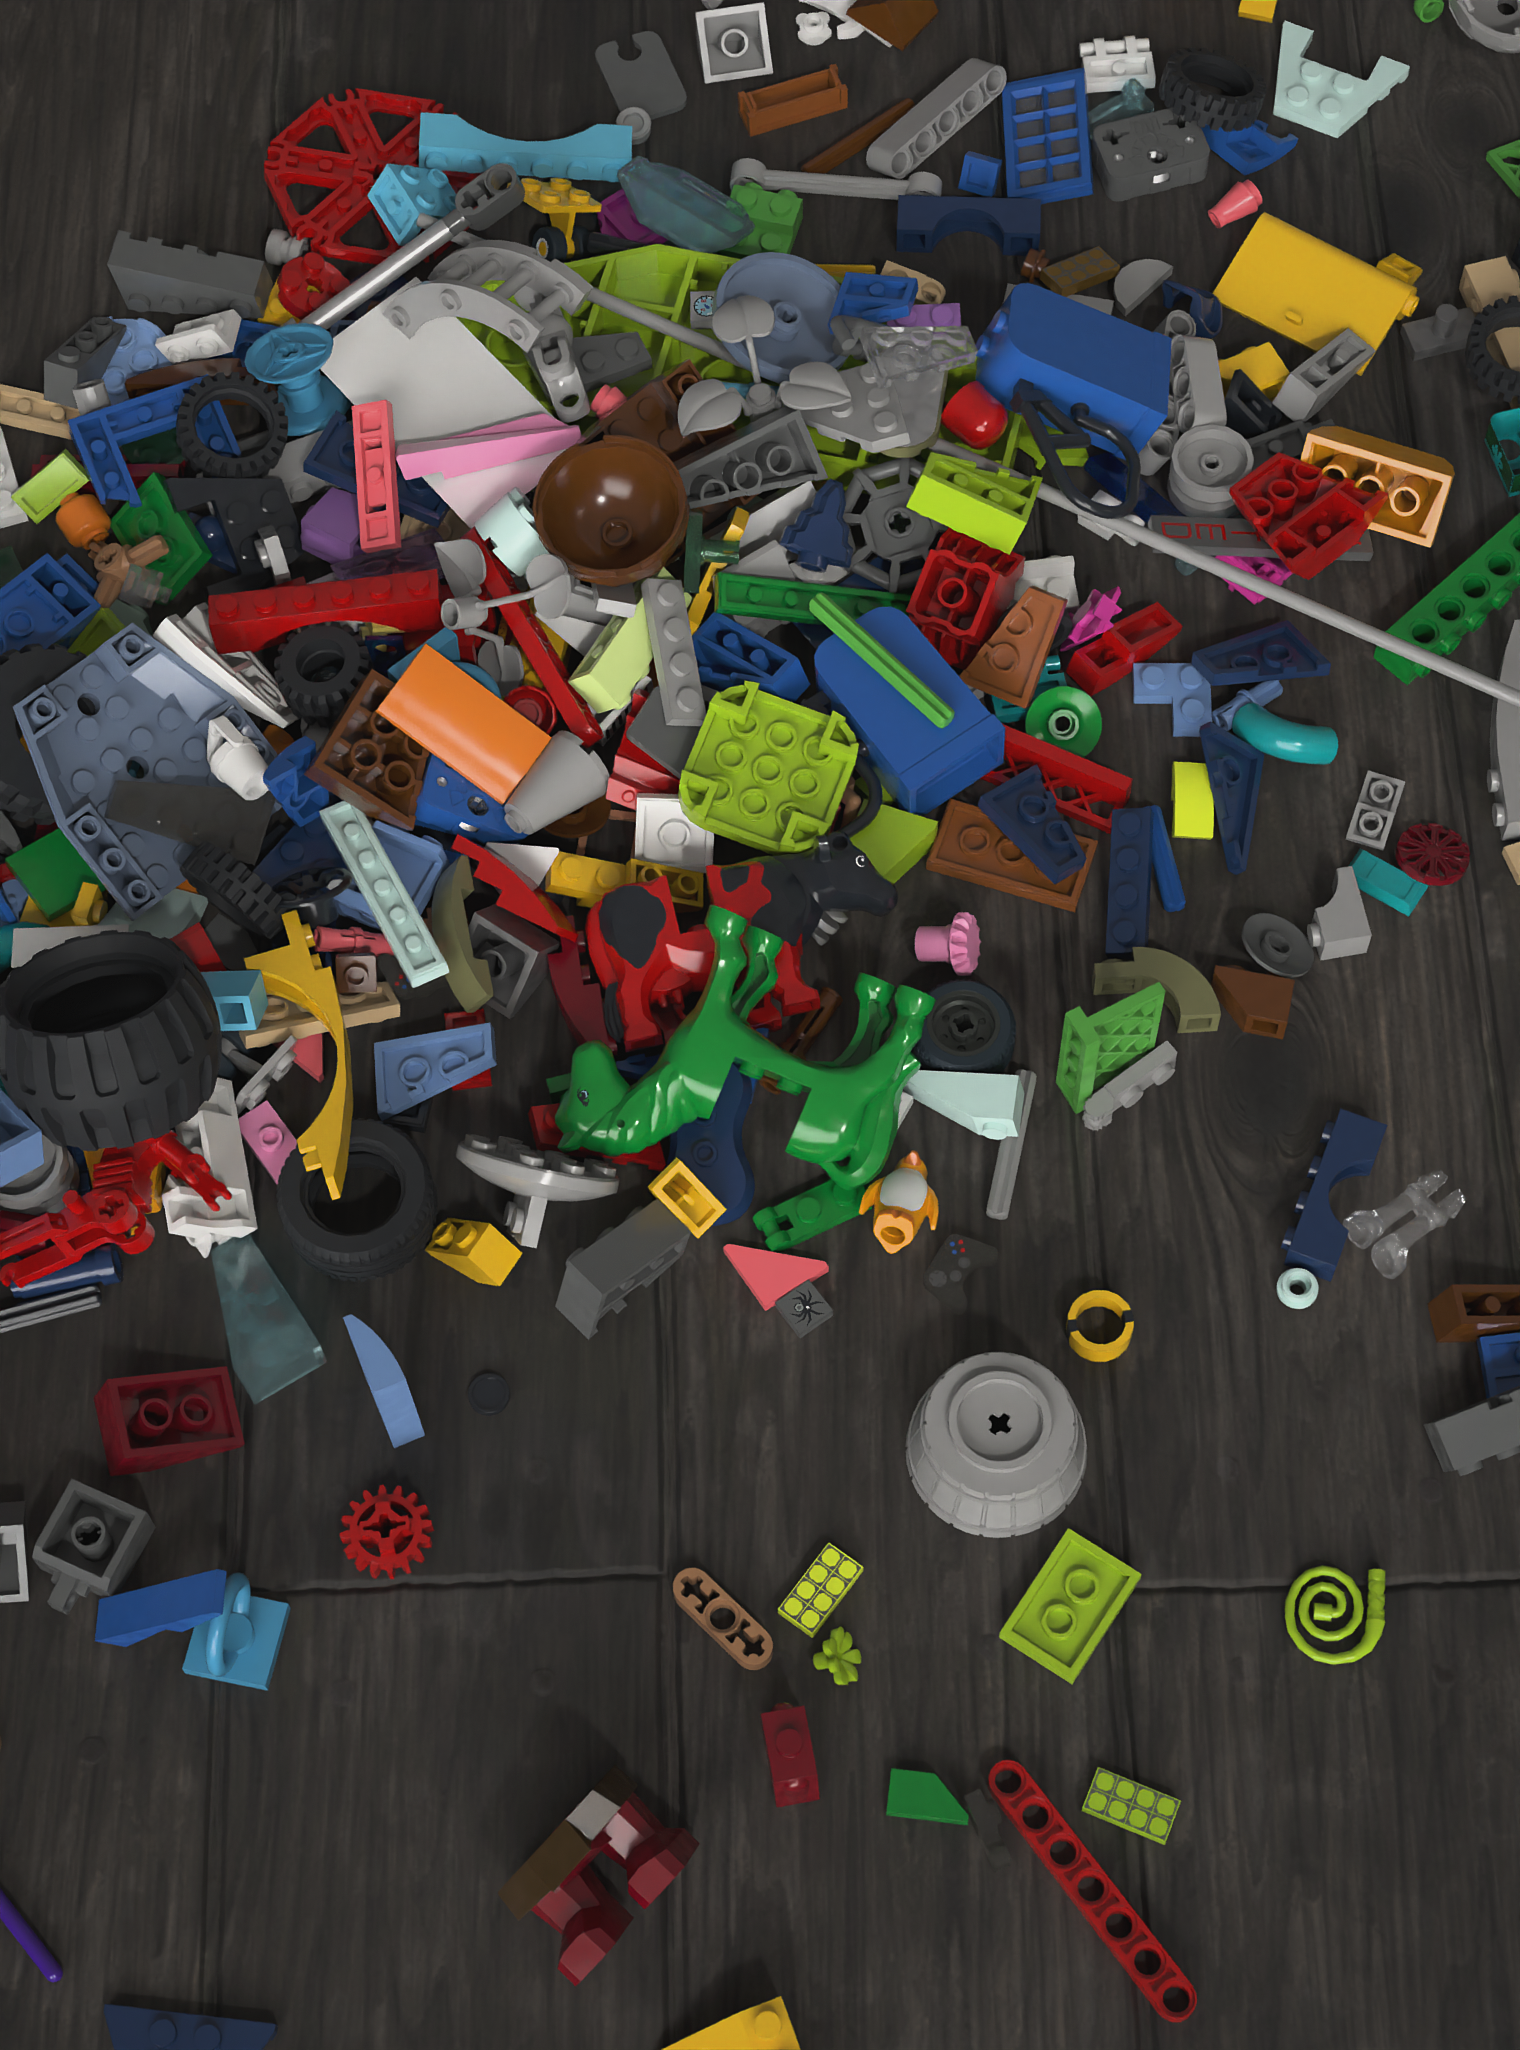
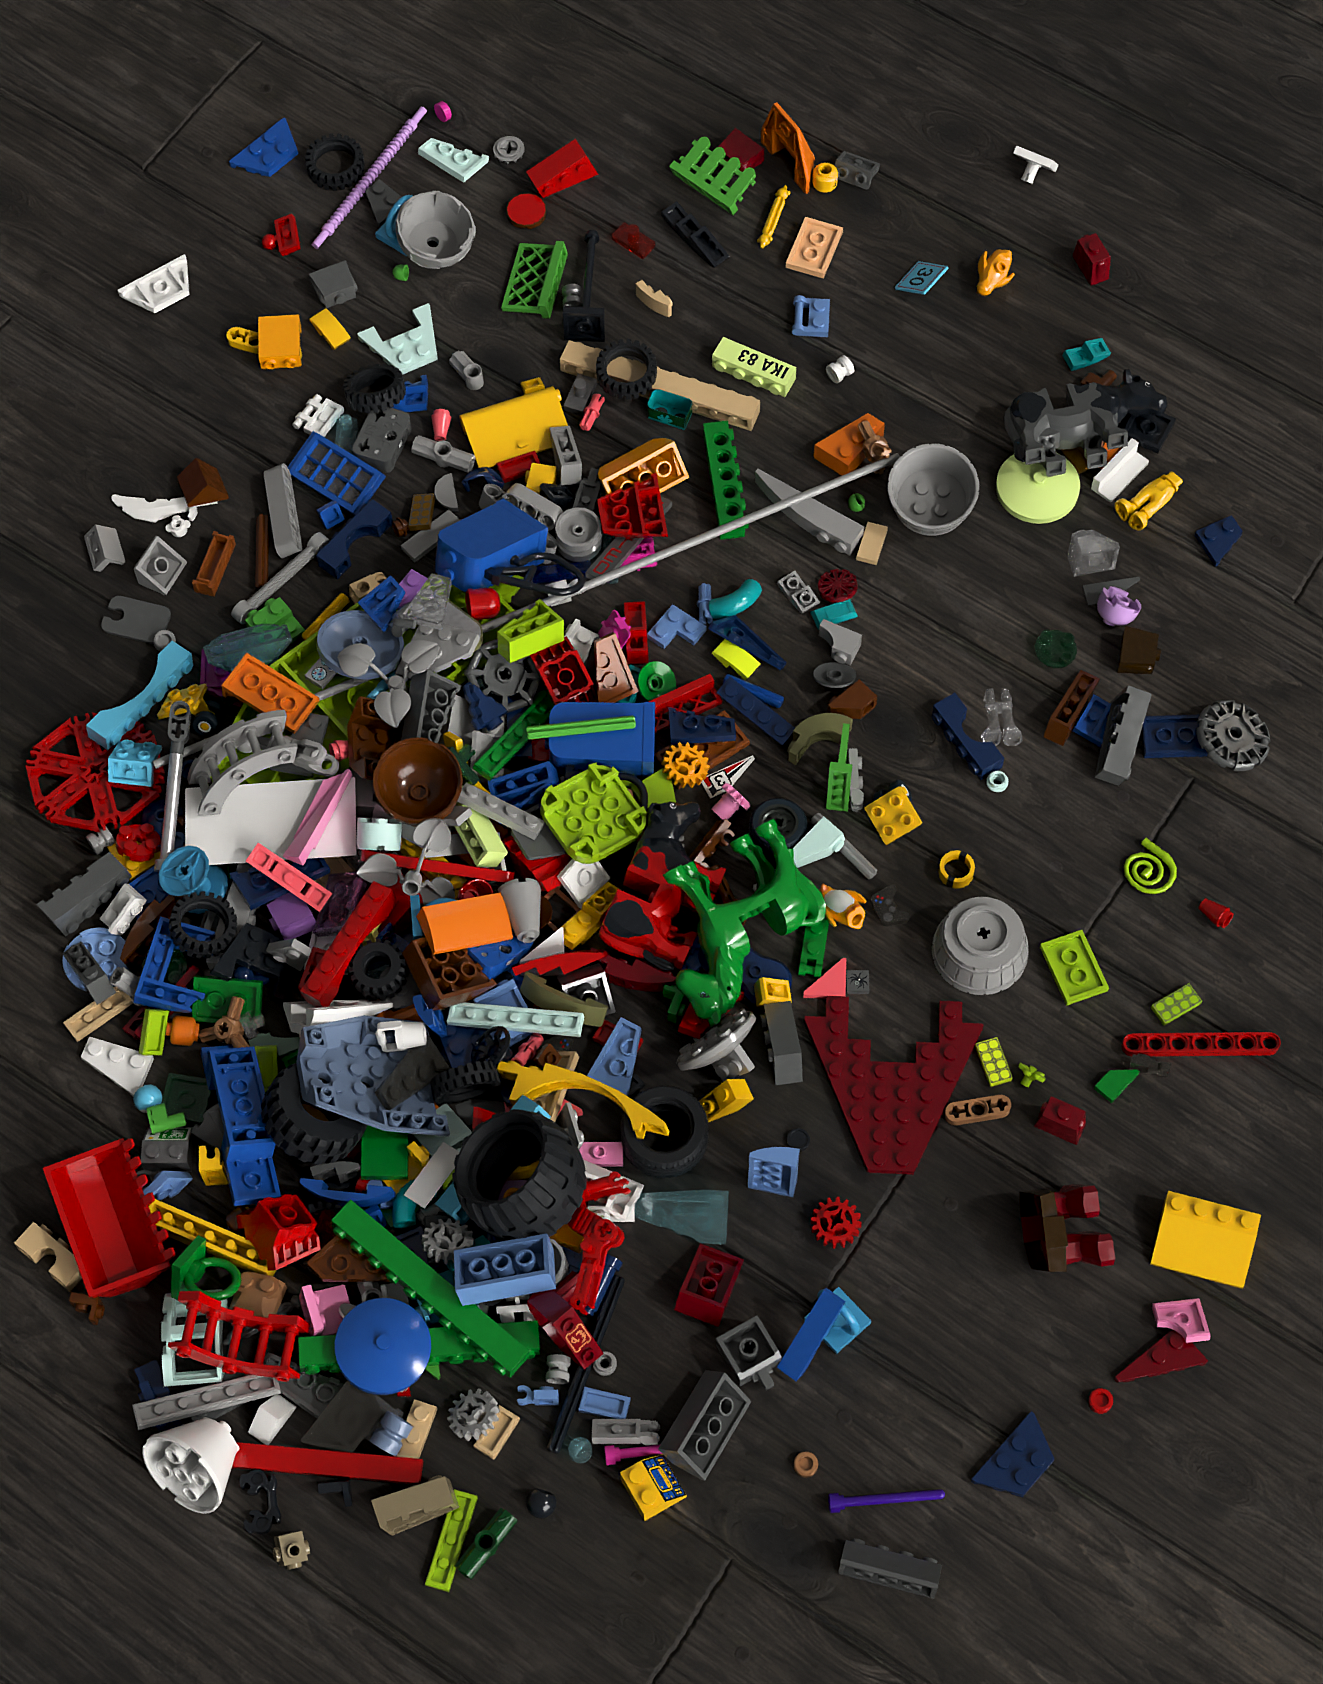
camera: 55 degrees left, 0 degrees up
dark blue wing [1191,620,1331,686] -> none
none -> orange plate [221,653,319,734]
none -> light grey piece [411,435,476,473]
none -> light grey piece [449,350,484,390]
none -> red tile [496,451,541,483]
none -> coral axle [579,393,605,431]
none -> light orange gear [661,742,710,788]
none -> dark orange plate [689,819,735,869]
none -> sticker [701,755,755,798]
none -> dark red wing [804,996,983,1175]
none -> yellow plate [865,780,922,845]
none -> red cone [1199,898,1234,928]

